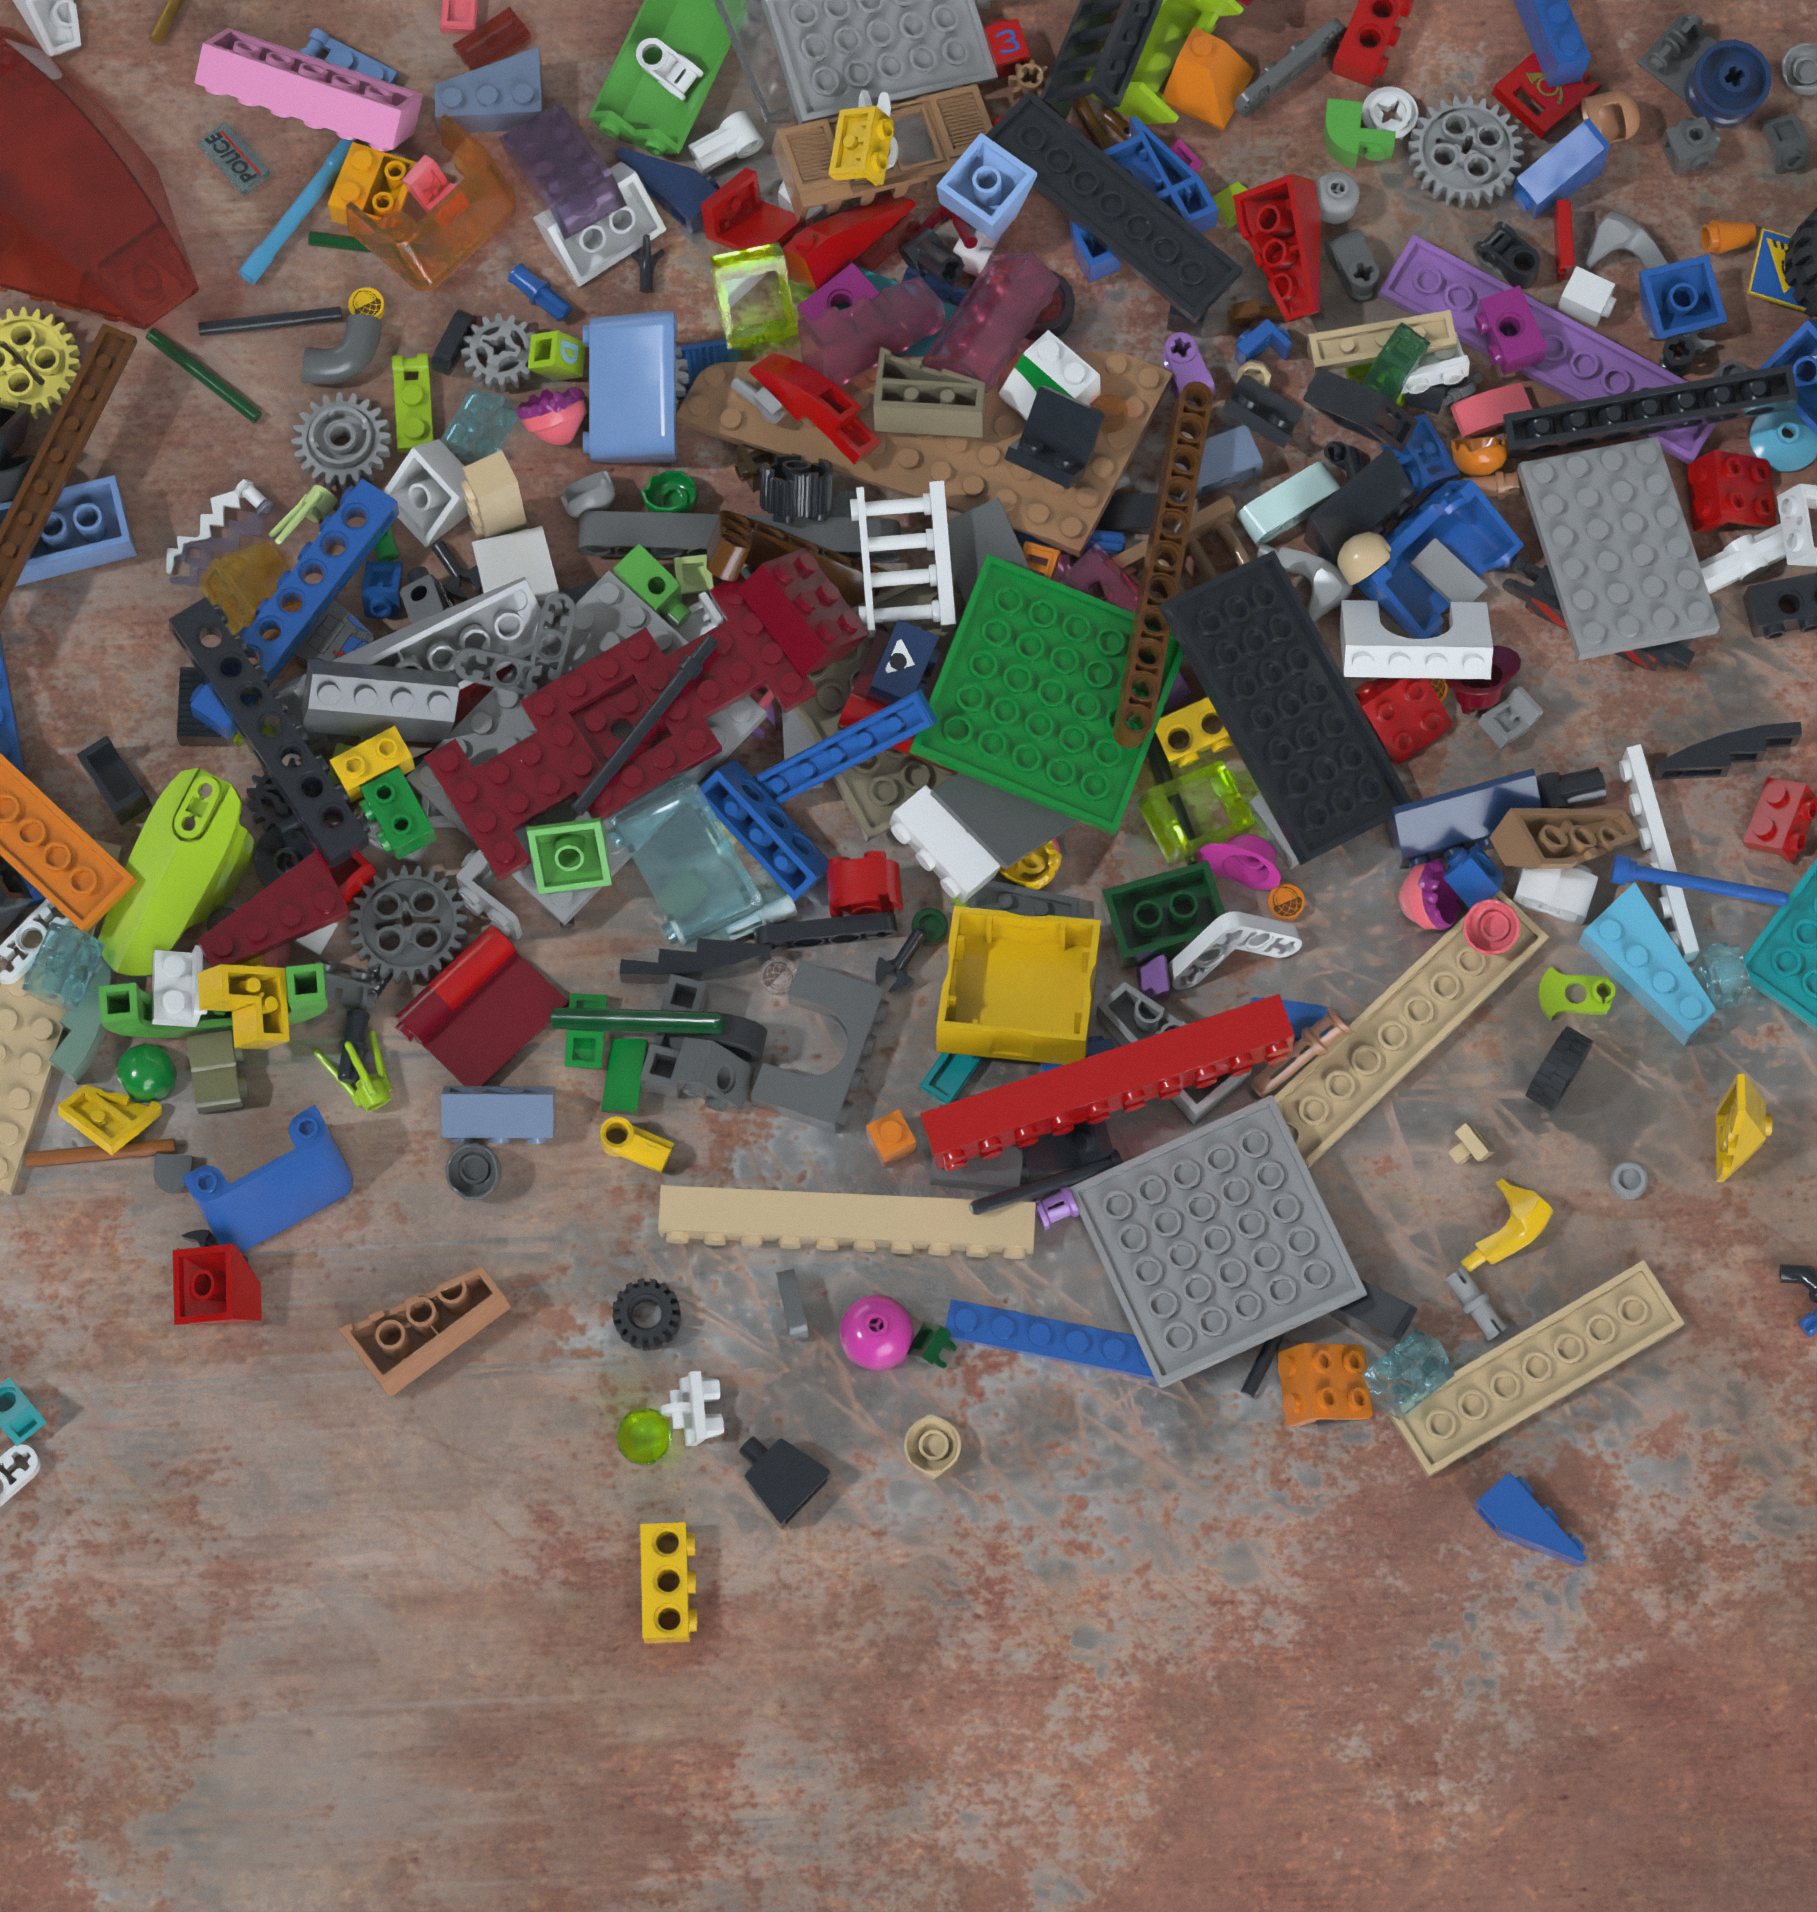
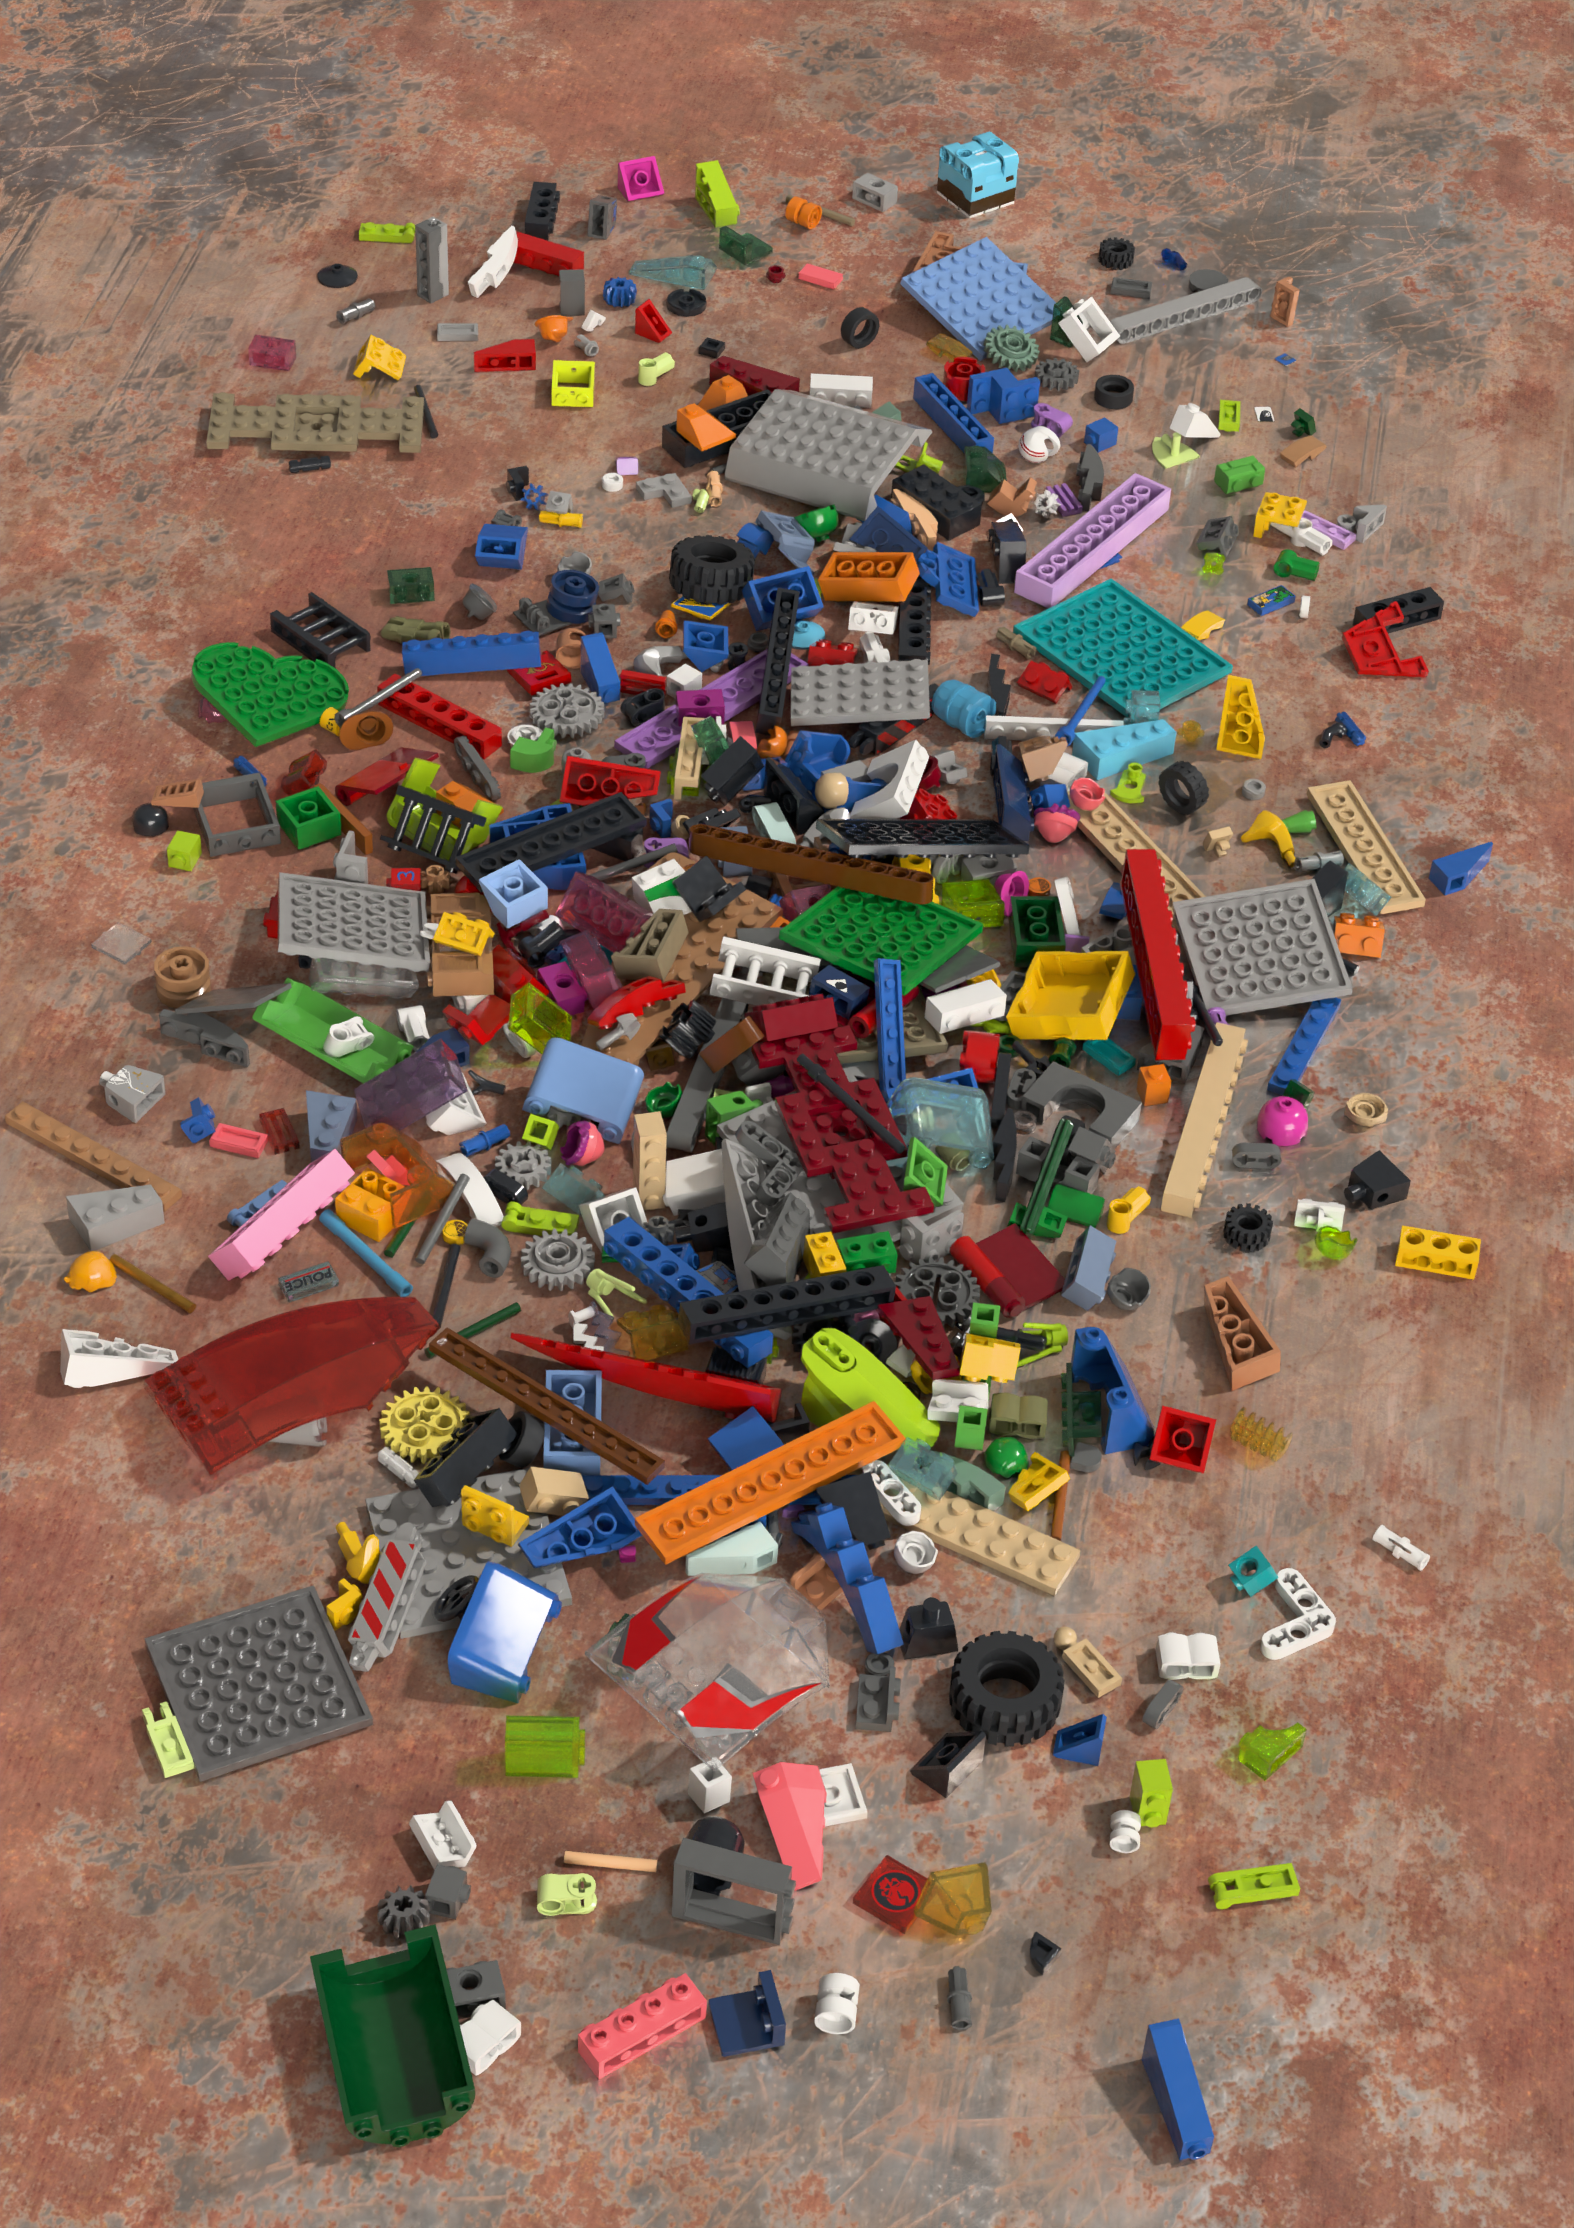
camera: 80 degrees left, 30 degrees down
none -> dark grey bar [415,1173,470,1264]
none -> white slope [435,1153,504,1227]
none -> red wedge [510,1333,783,1424]
none -> dark grey bar [586,843,678,885]
none -> dark grey gear [643,1216,674,1246]
none -> blue slope [708,1406,784,1472]
none -> dark azure piece [932,680,996,738]
none -> dark grey beam [1006,1068,1036,1110]
none -> dark green bush [1049,1037,1076,1068]
none -> clear green bracket [1061,1362,1102,1457]
none -> clear yellow plate [1177,720,1205,742]
none -> clear yellow piece [1230,1407,1292,1462]
none -> bright green cone [1282,810,1316,833]
none -> white pin [1373,1525,1430,1571]

